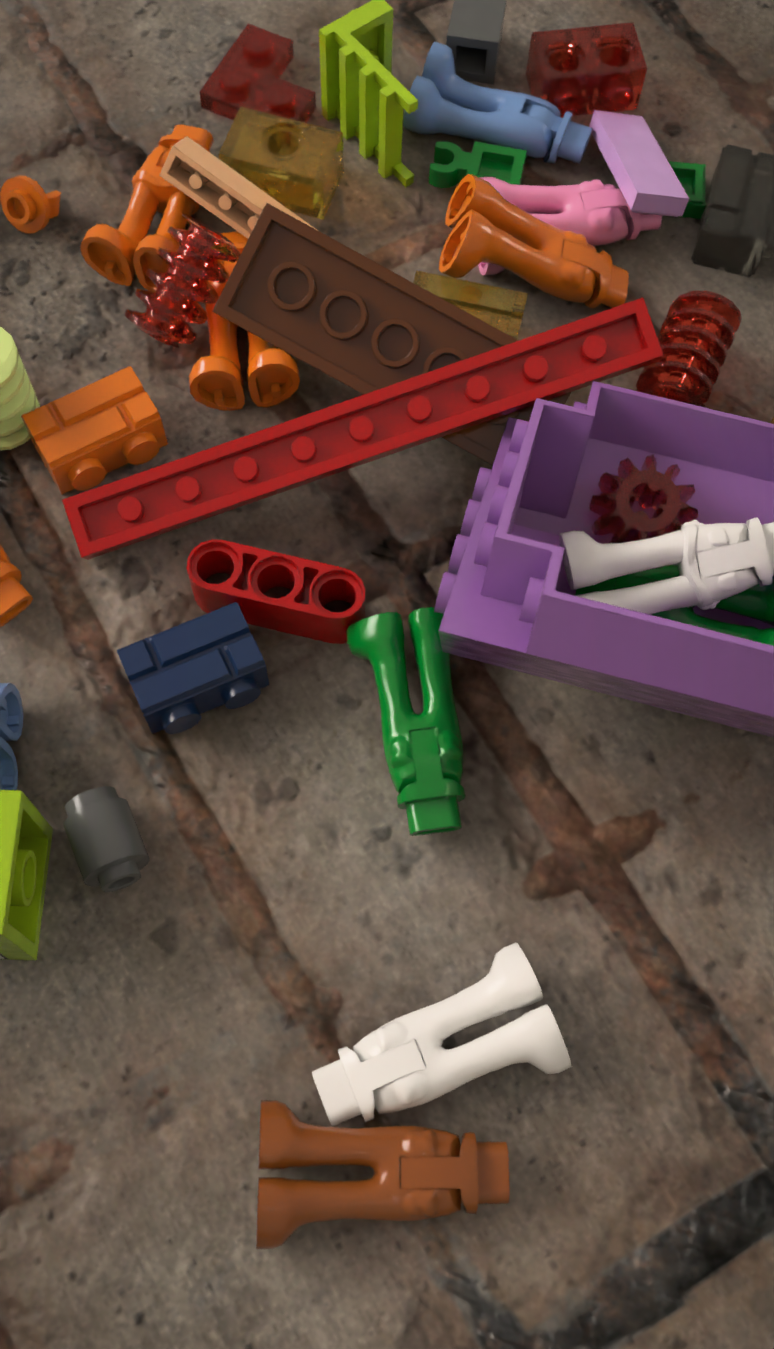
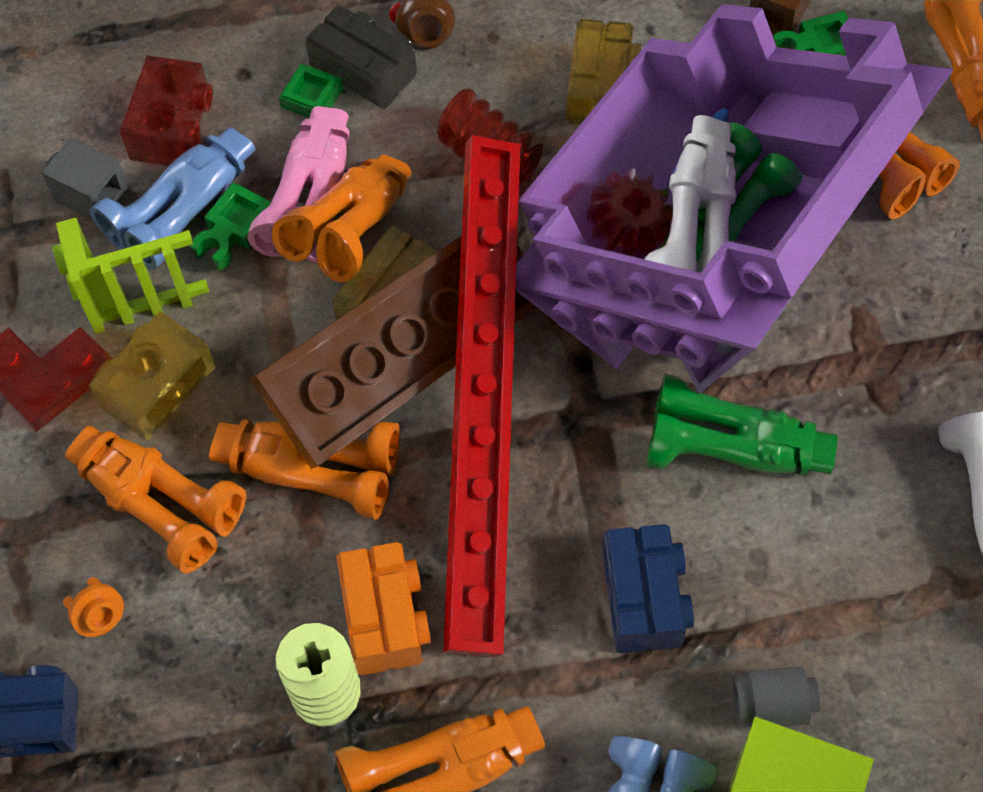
camera: 65 degrees left, 5 degrees down
clear red piece [124,213,241,348] -> none
light nougat piece [159,136,320,239] -> none
red beam [186,539,366,644] -> none
lavender tile [589,110,689,217] -> none

